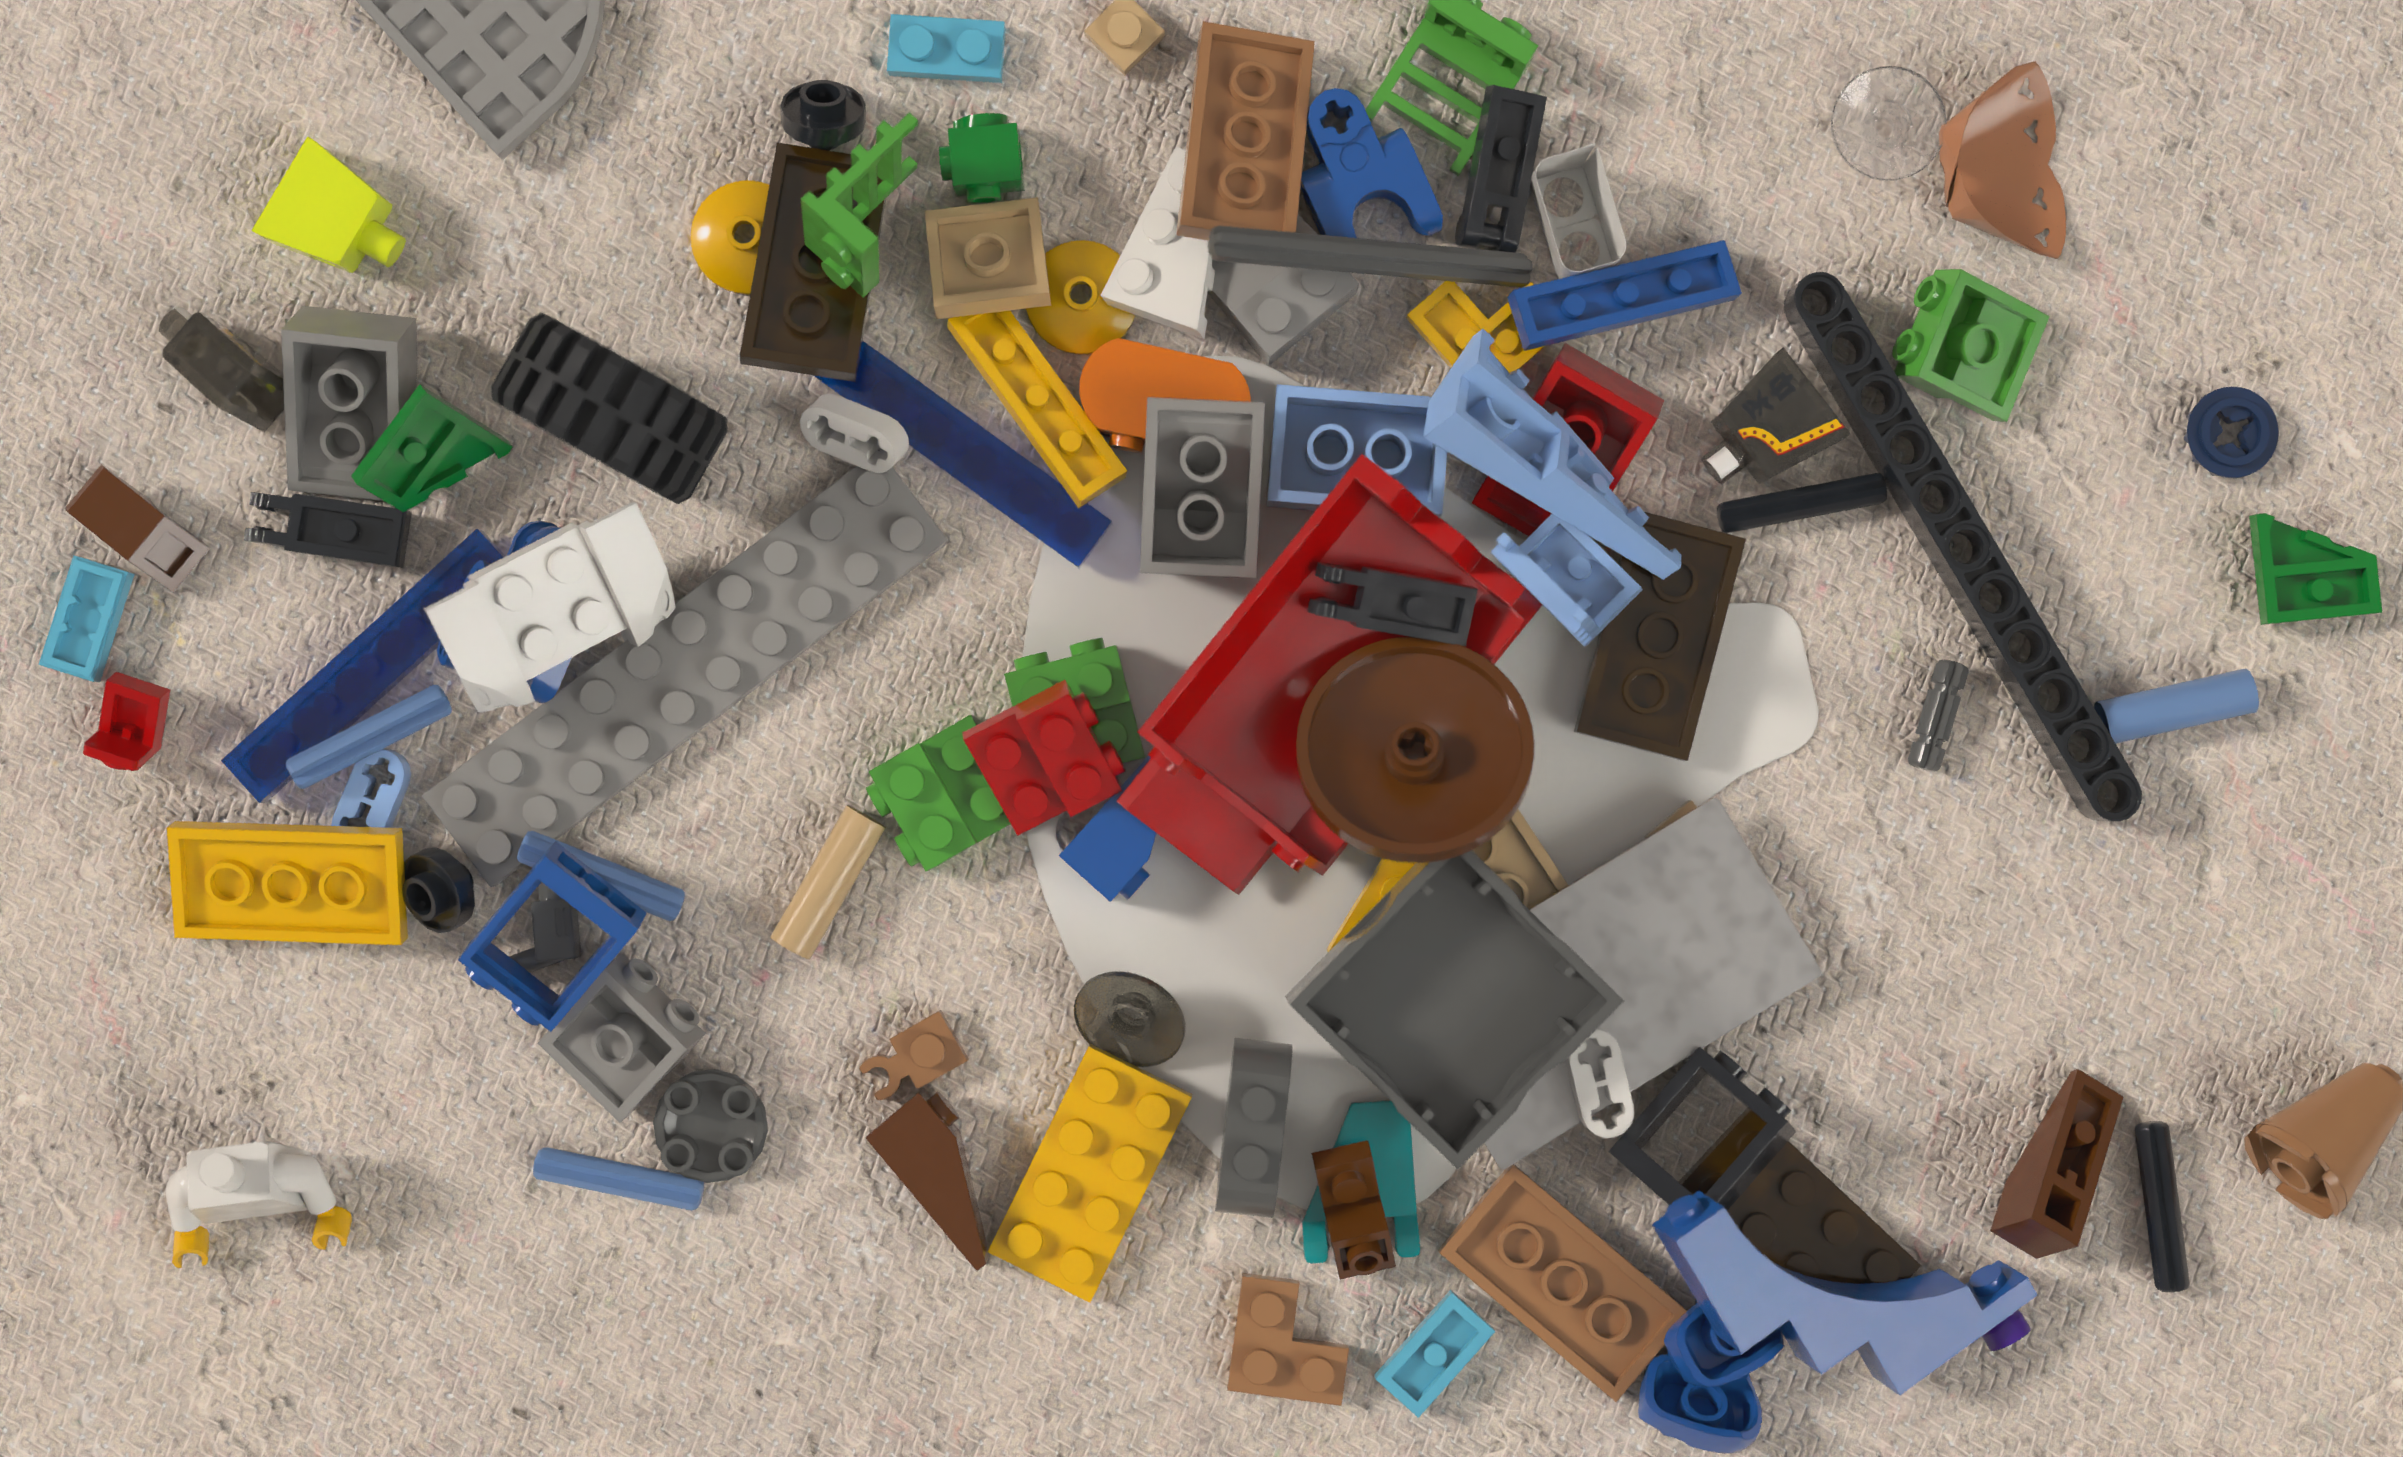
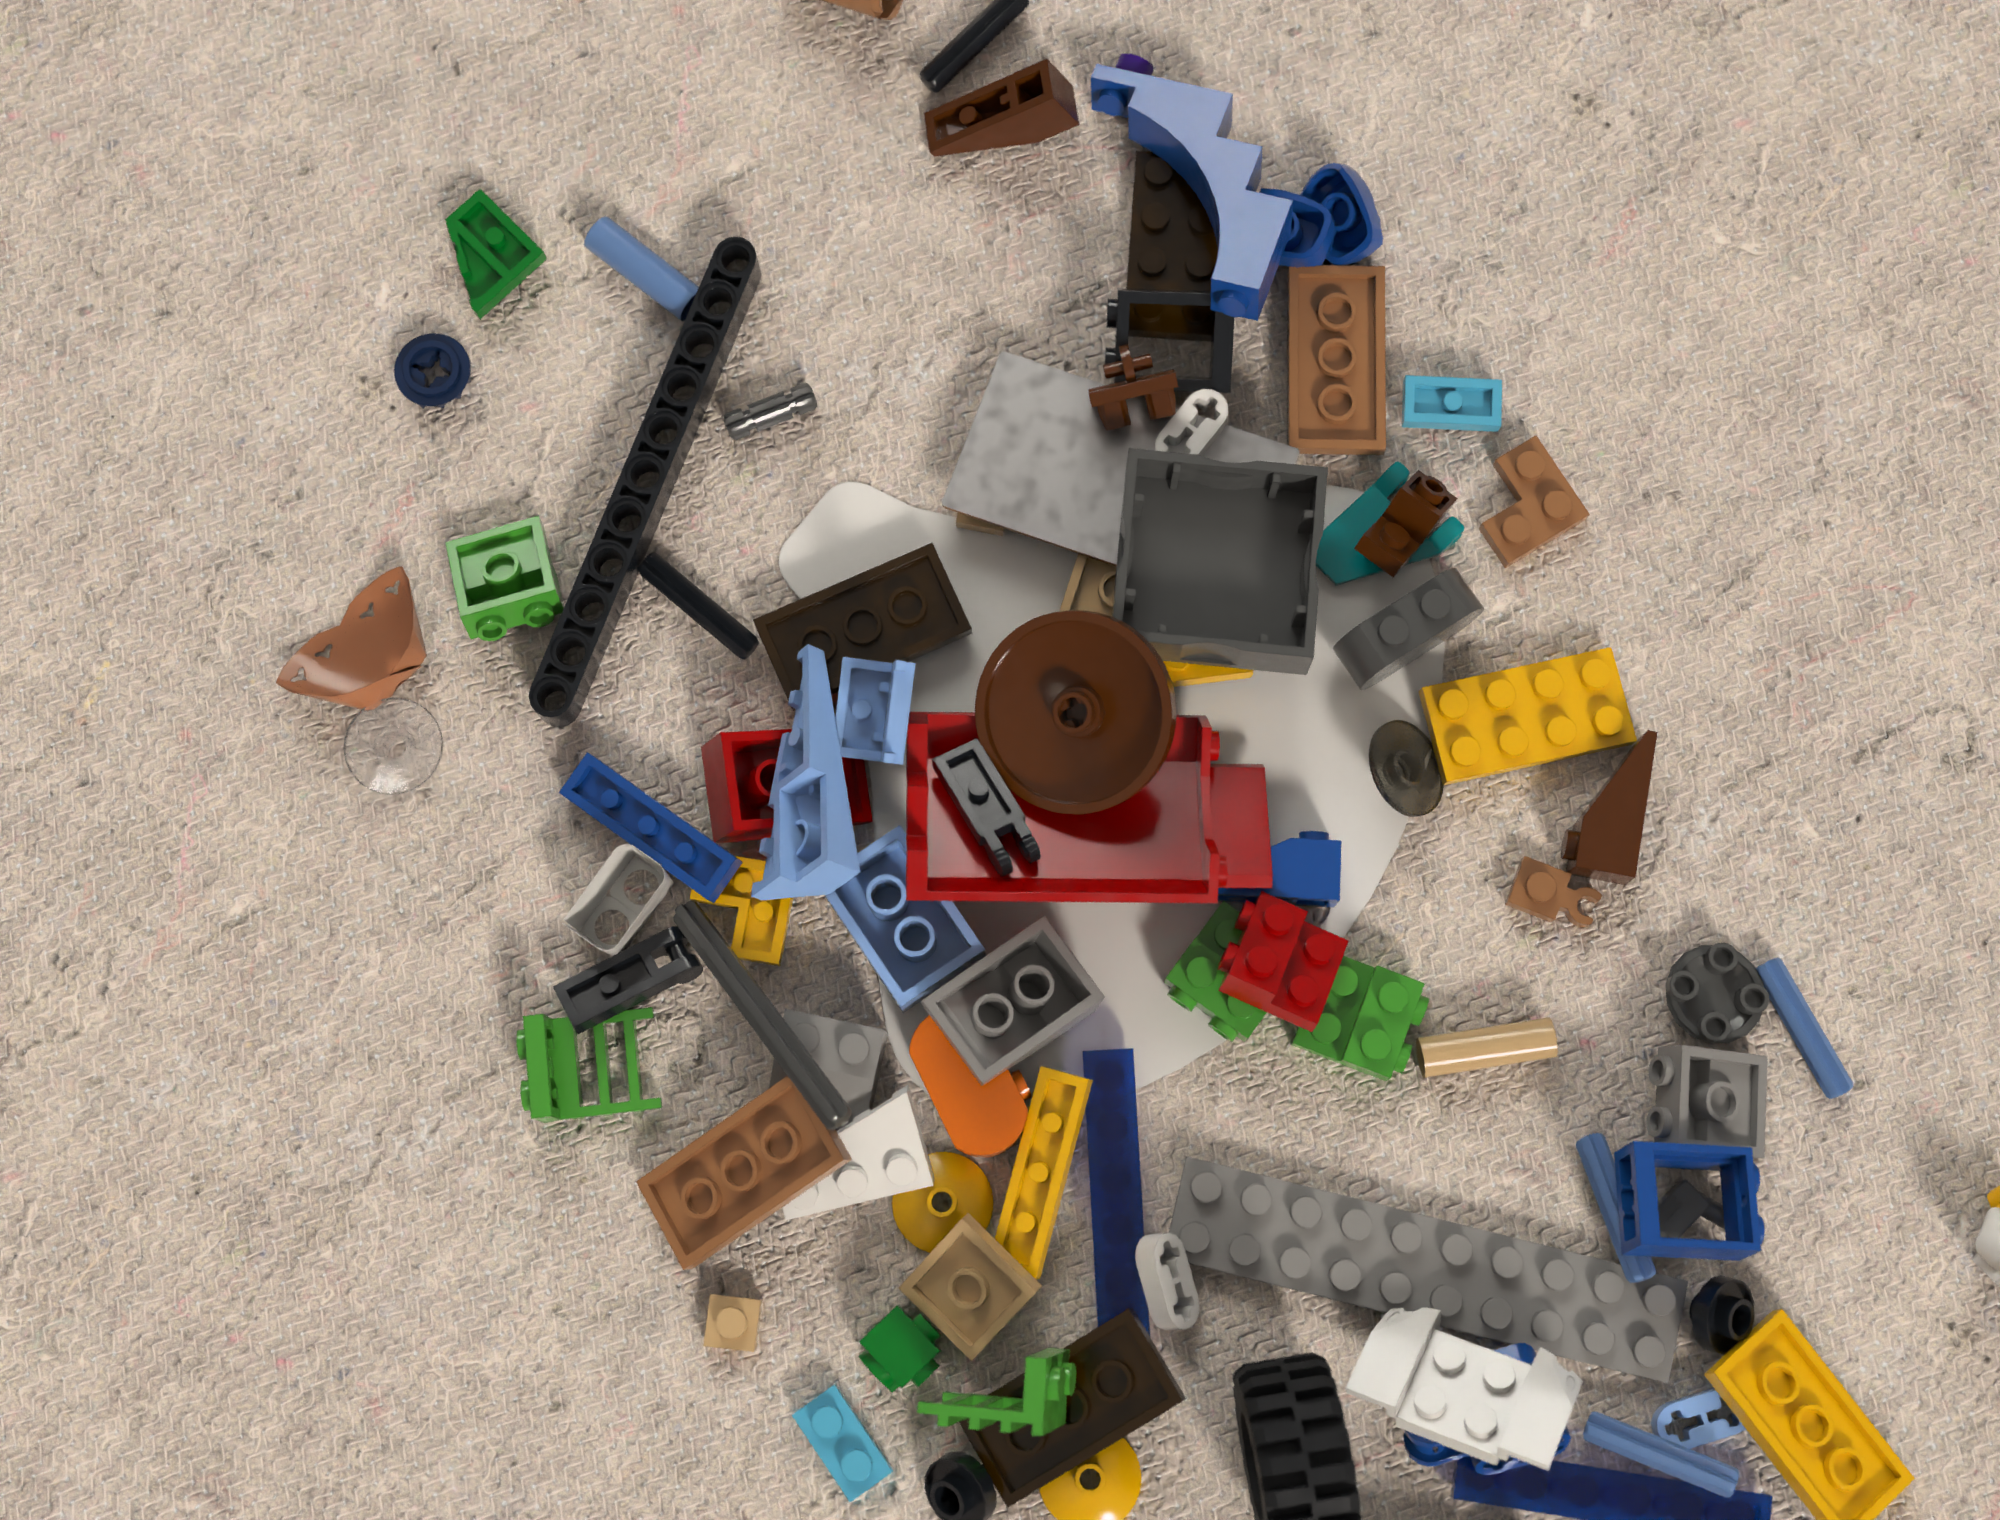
camera: 125 degrees left, 10 degrees down
blue piece [1300,88,1443,238] -> none
clear smoke torso [1701,347,1851,485] -> none
none -> reddish brown hips [1088,344,1179,431]

